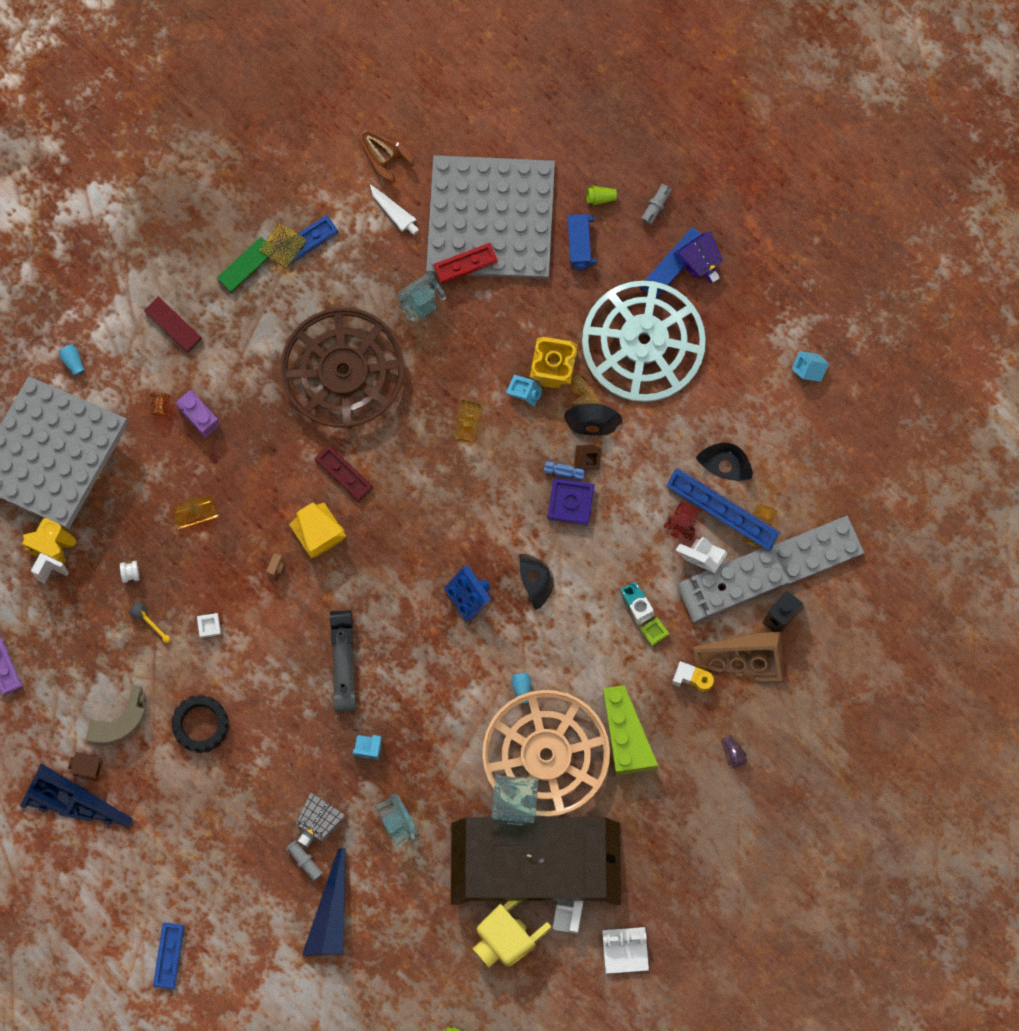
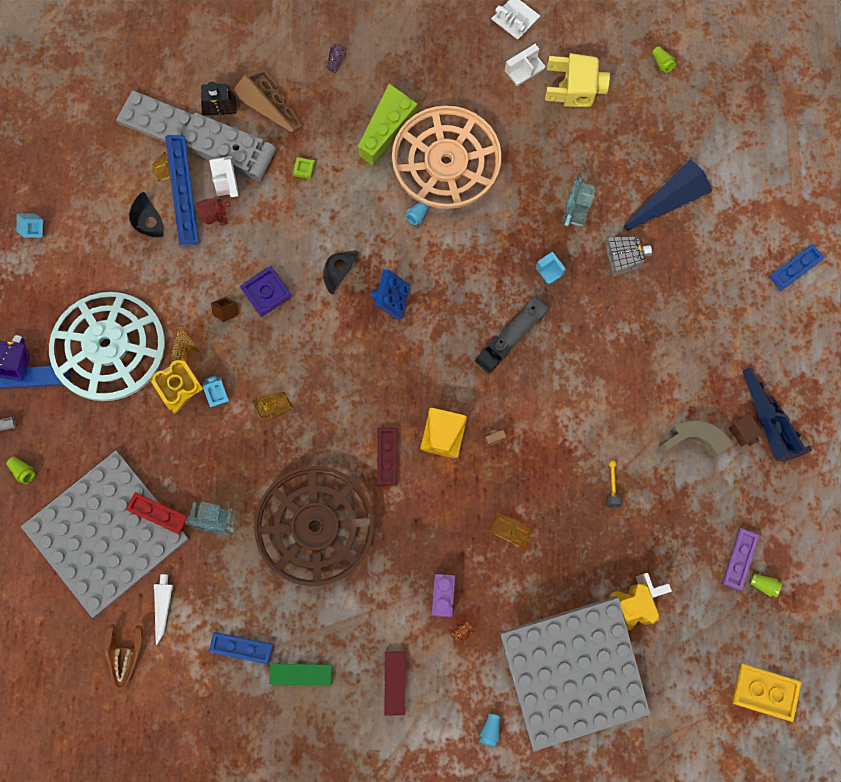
camera: 140 degrees left, 0 degrees up
white wheel [120,560,140,583] -> none
black tyre [171,695,229,753] -> none
white plate [197,613,221,638] -> none
clear yellow piece [259,222,307,269] -> none
light grey pin [286,840,323,881] -> none
dark brown piece [451,817,621,905] -> none
clear light blue panel [491,776,539,825] -> none
medium blue axle [544,461,585,480] -> none
black piece [564,403,623,436] -> none
blue brick [568,214,597,270] -> none
leg [620,582,654,626] -> none
leg [672,661,714,692] -> none

